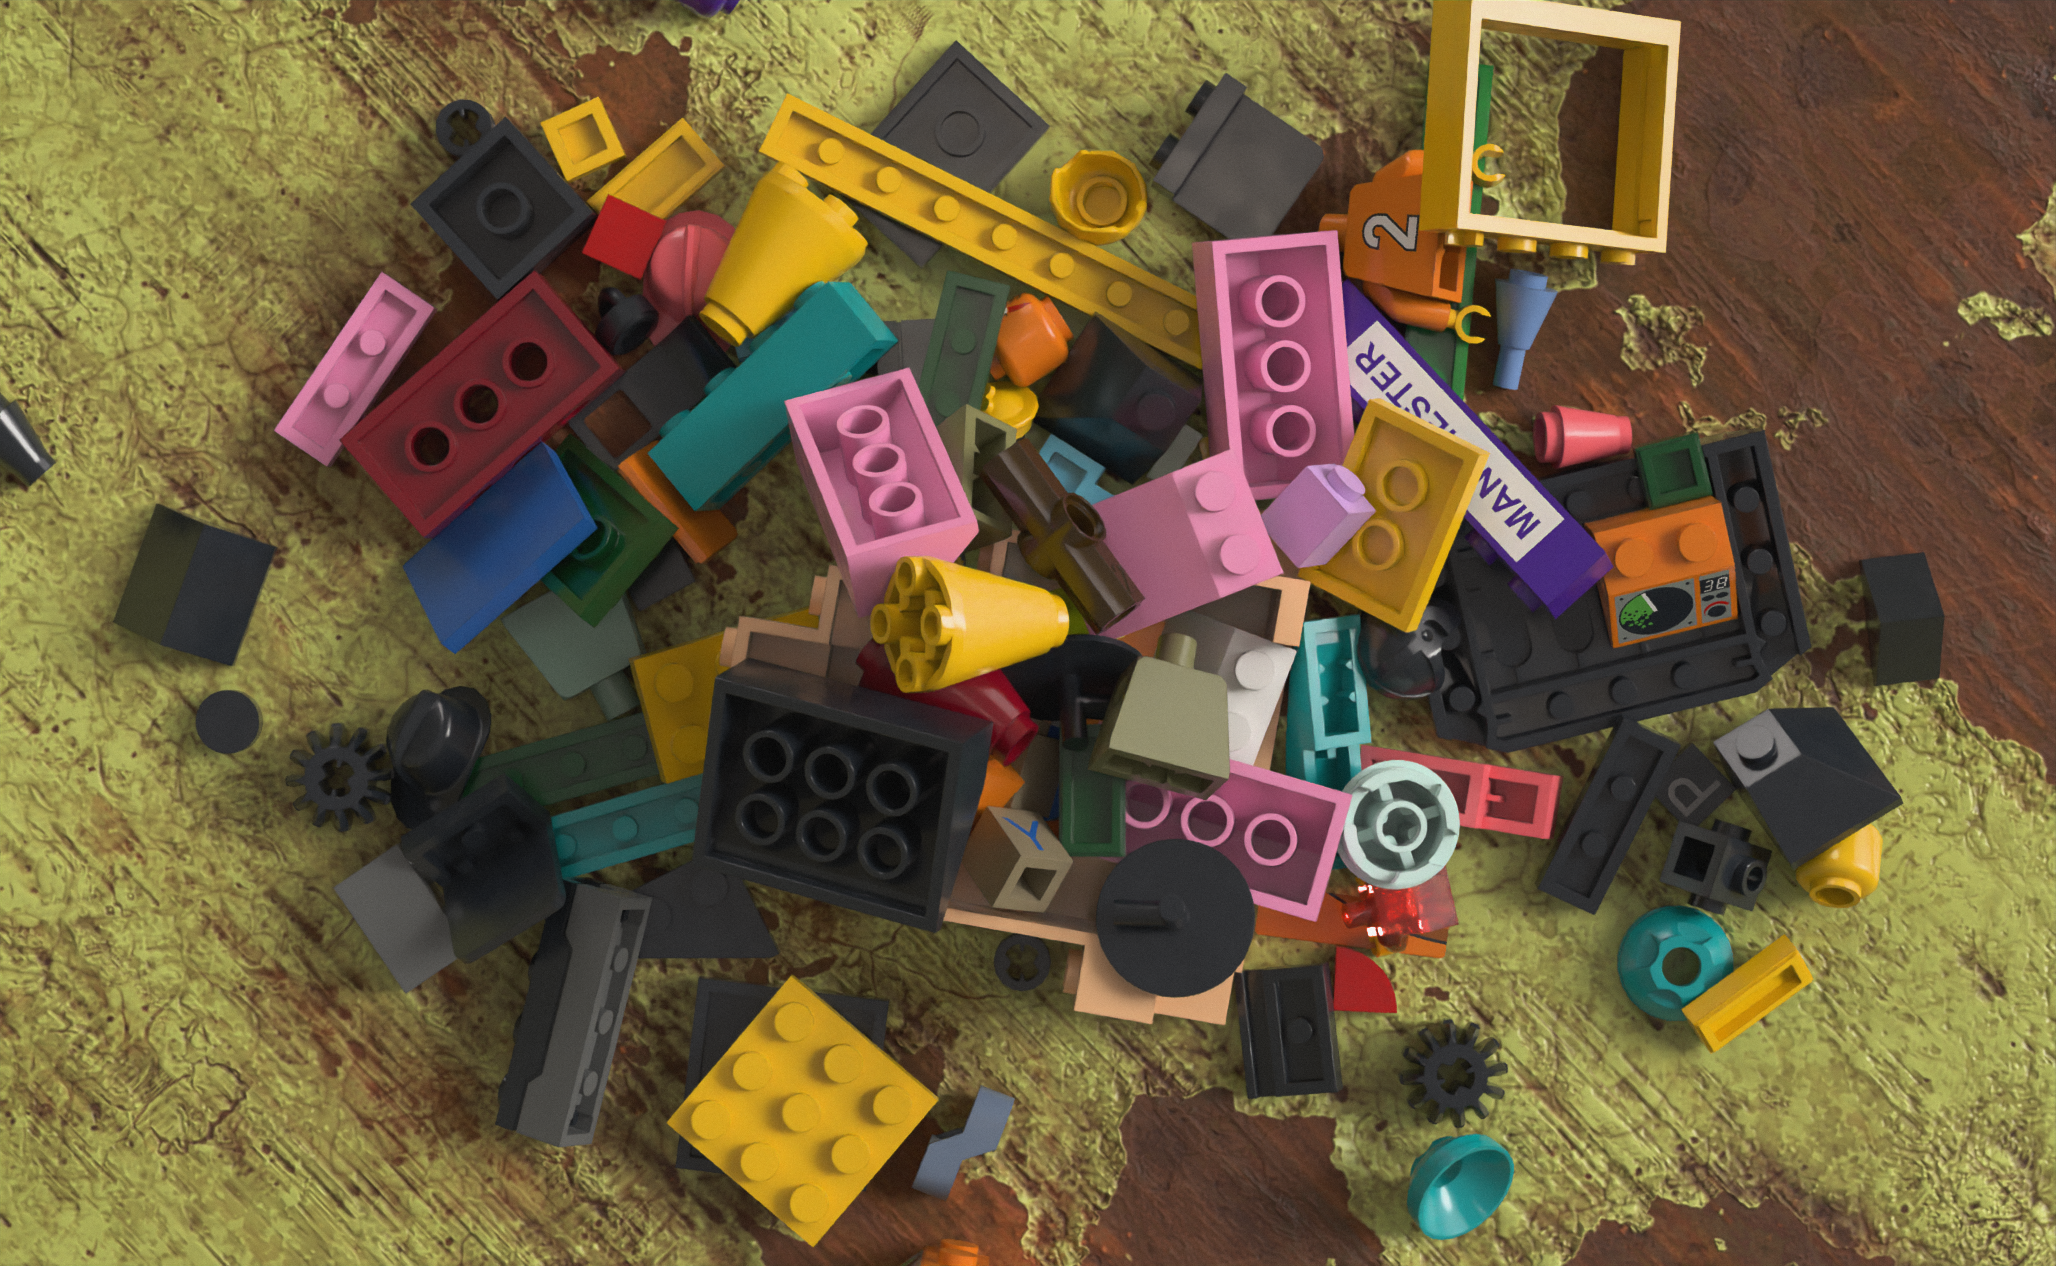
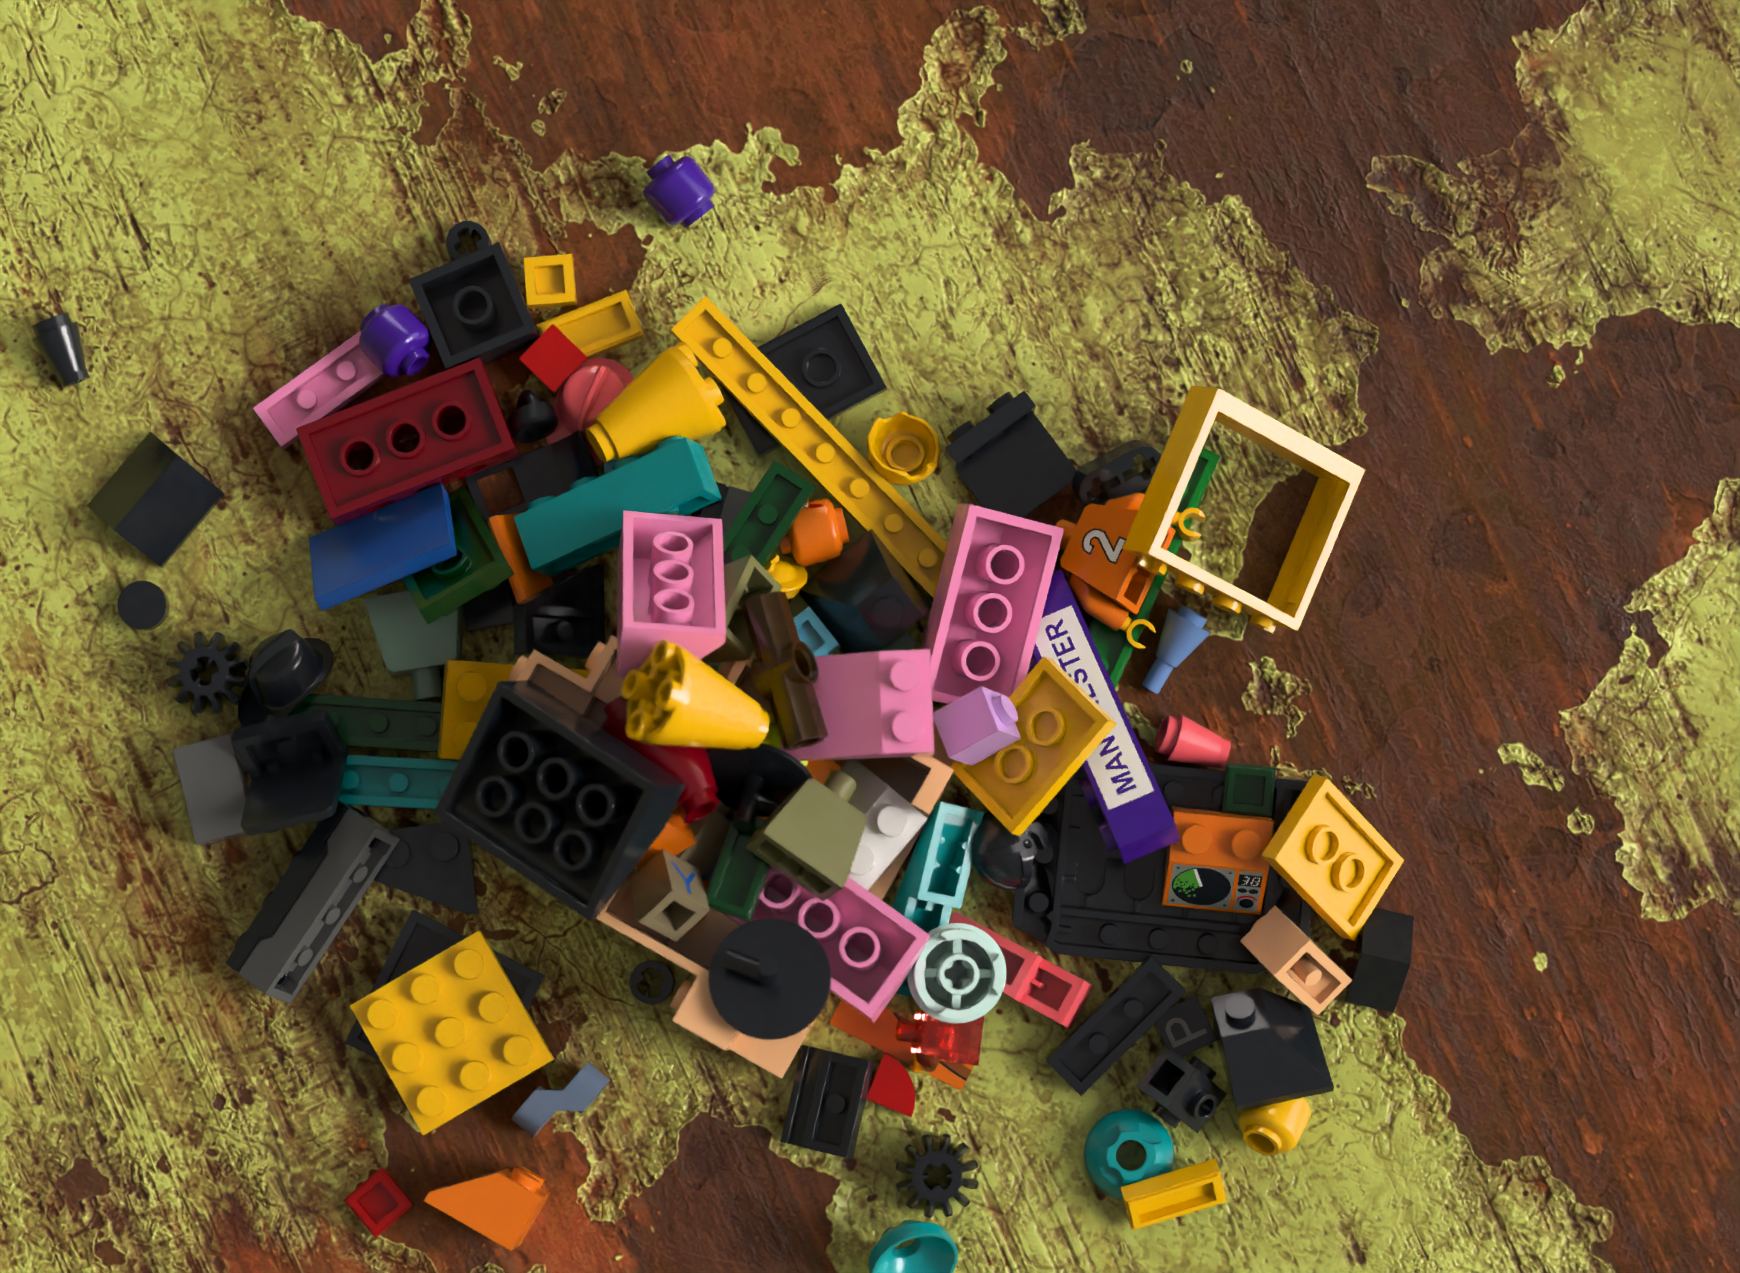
camera: 20 degrees right, 5 degrees down
none -> dark purple head [359,304,432,377]
none -> black wing [513,564,605,659]
none -> black beam [1072,440,1161,507]
none -> light nougat slope [1240,906,1352,1015]
none -> yellow plate [1261,774,1404,941]

